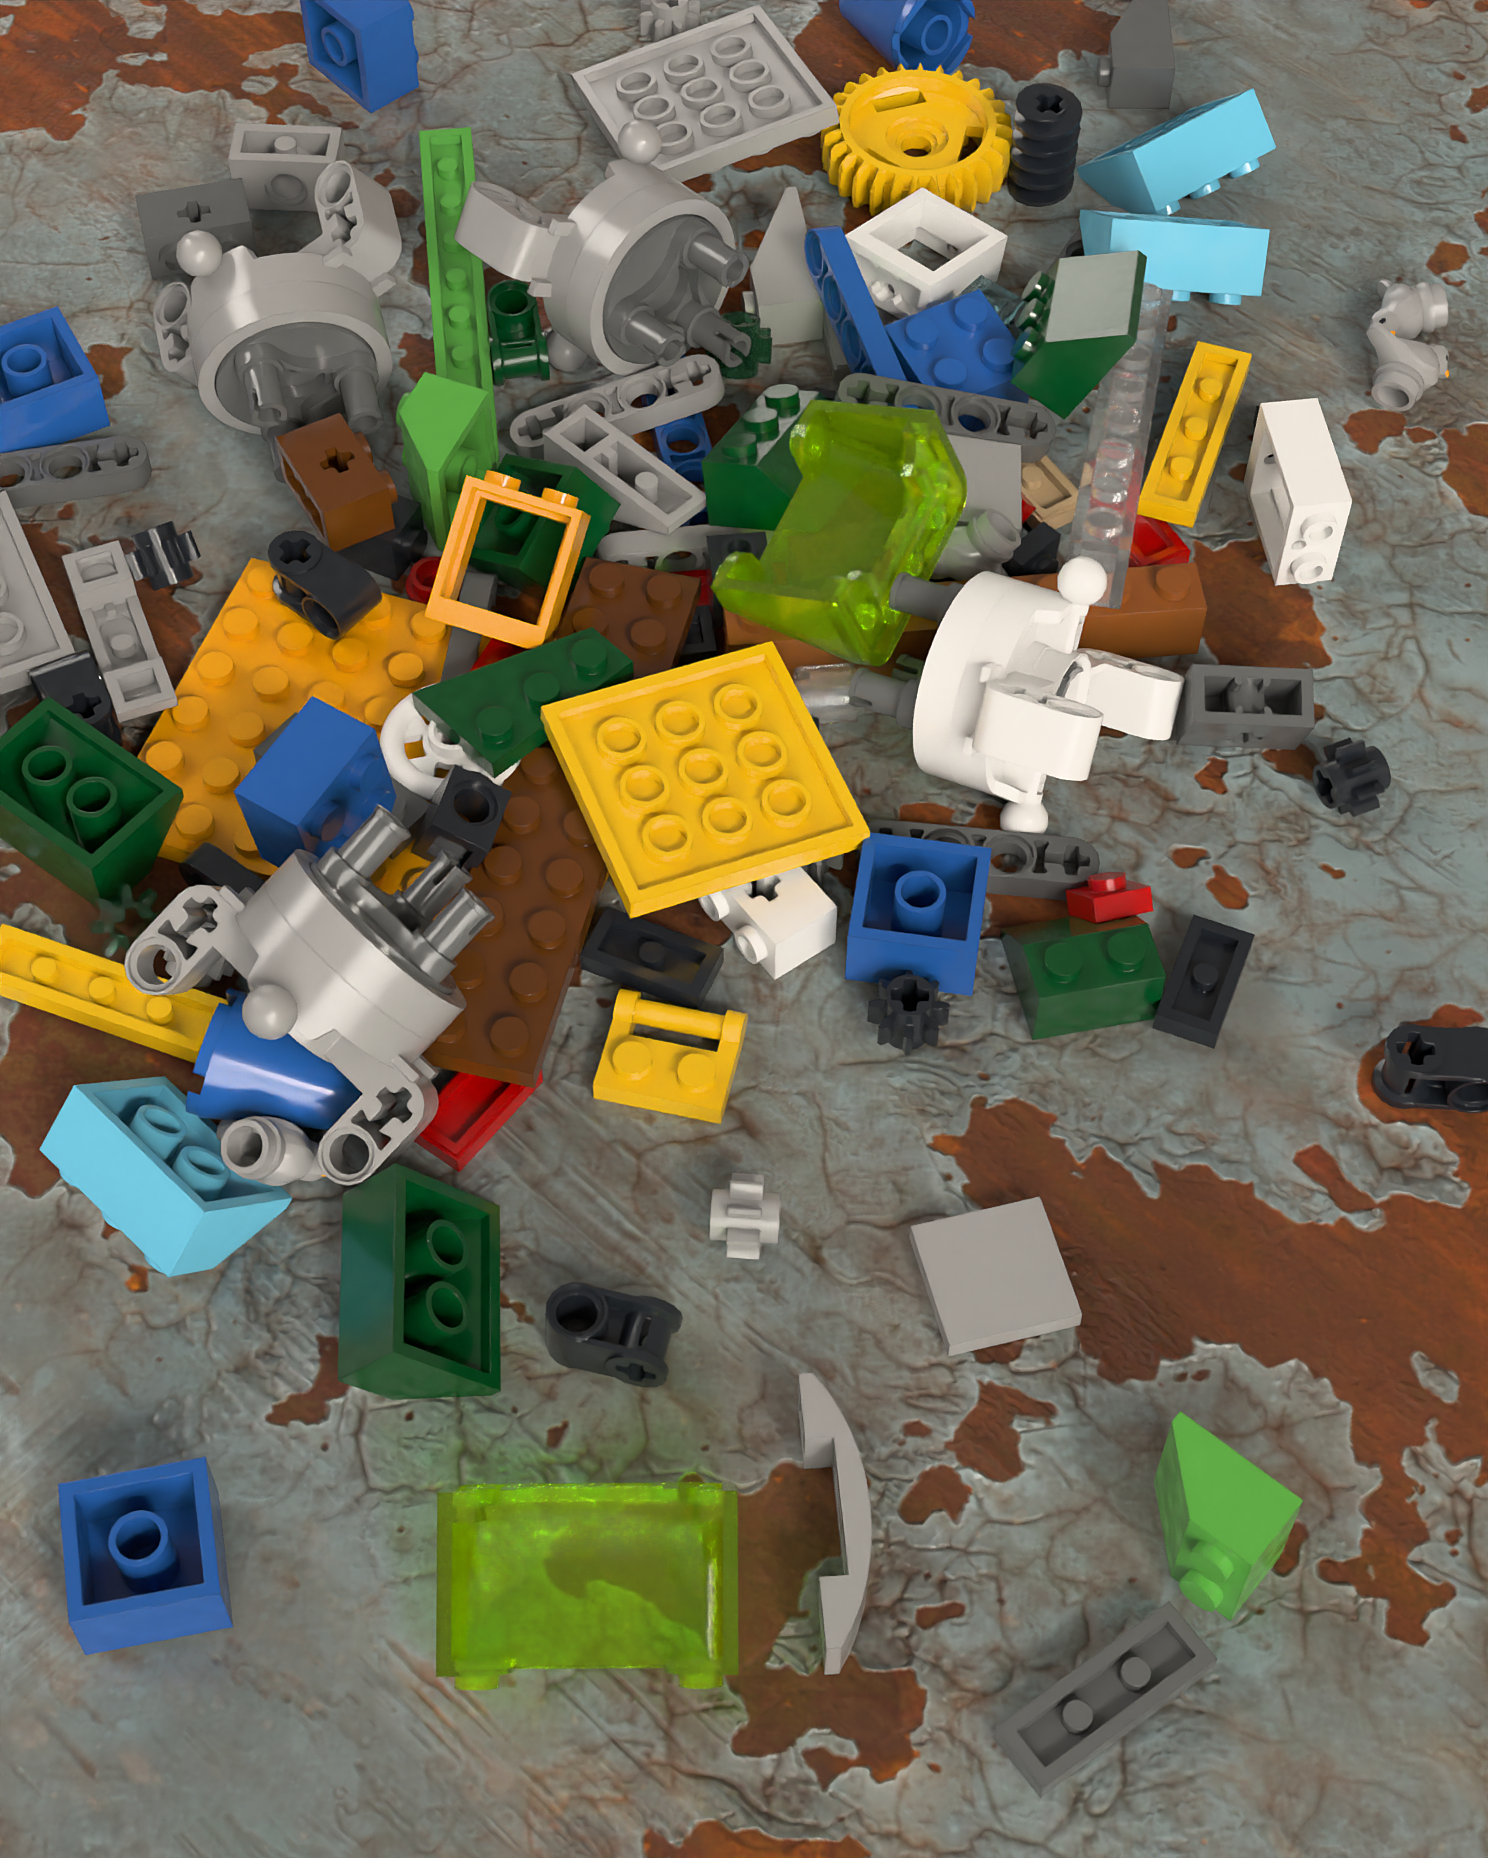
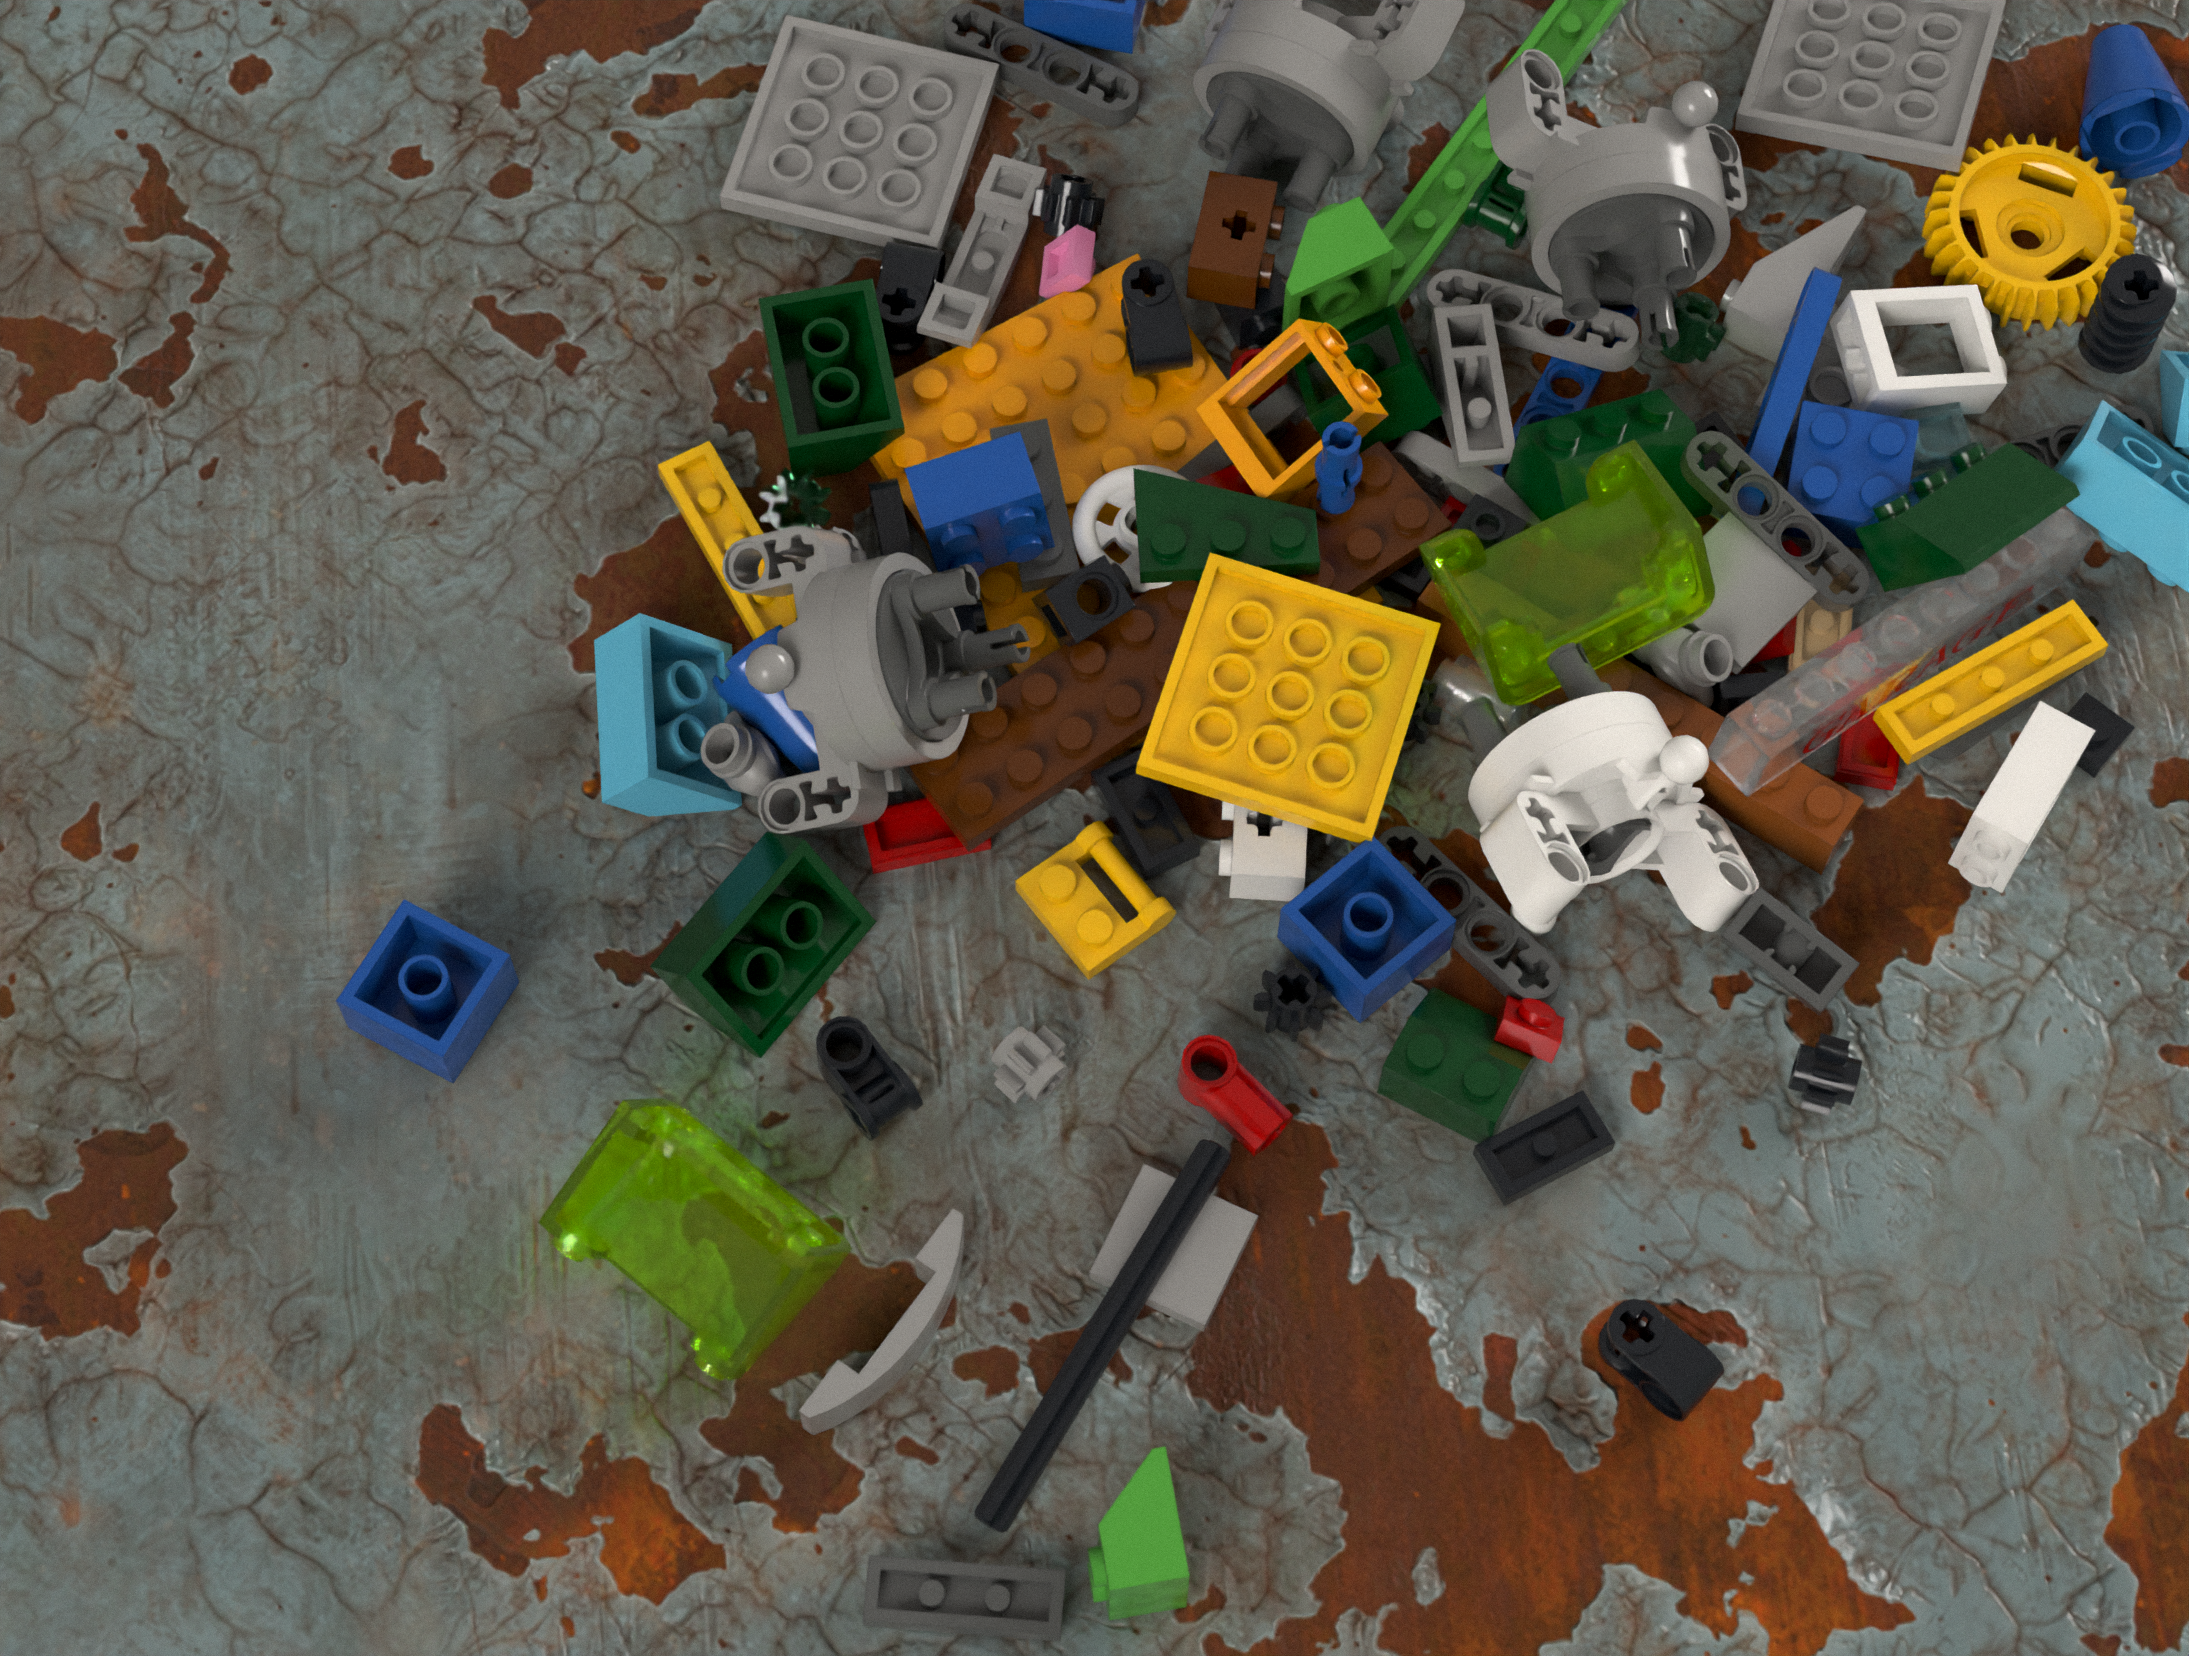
camera: 40 degrees right, 10 degrees up
none -> black axle [974,1139,1232,1533]
none -> bright pink plate [1039,224,1096,299]
none -> red piece [1177,1034,1293,1157]
none -> blue pin [1314,421,1363,514]

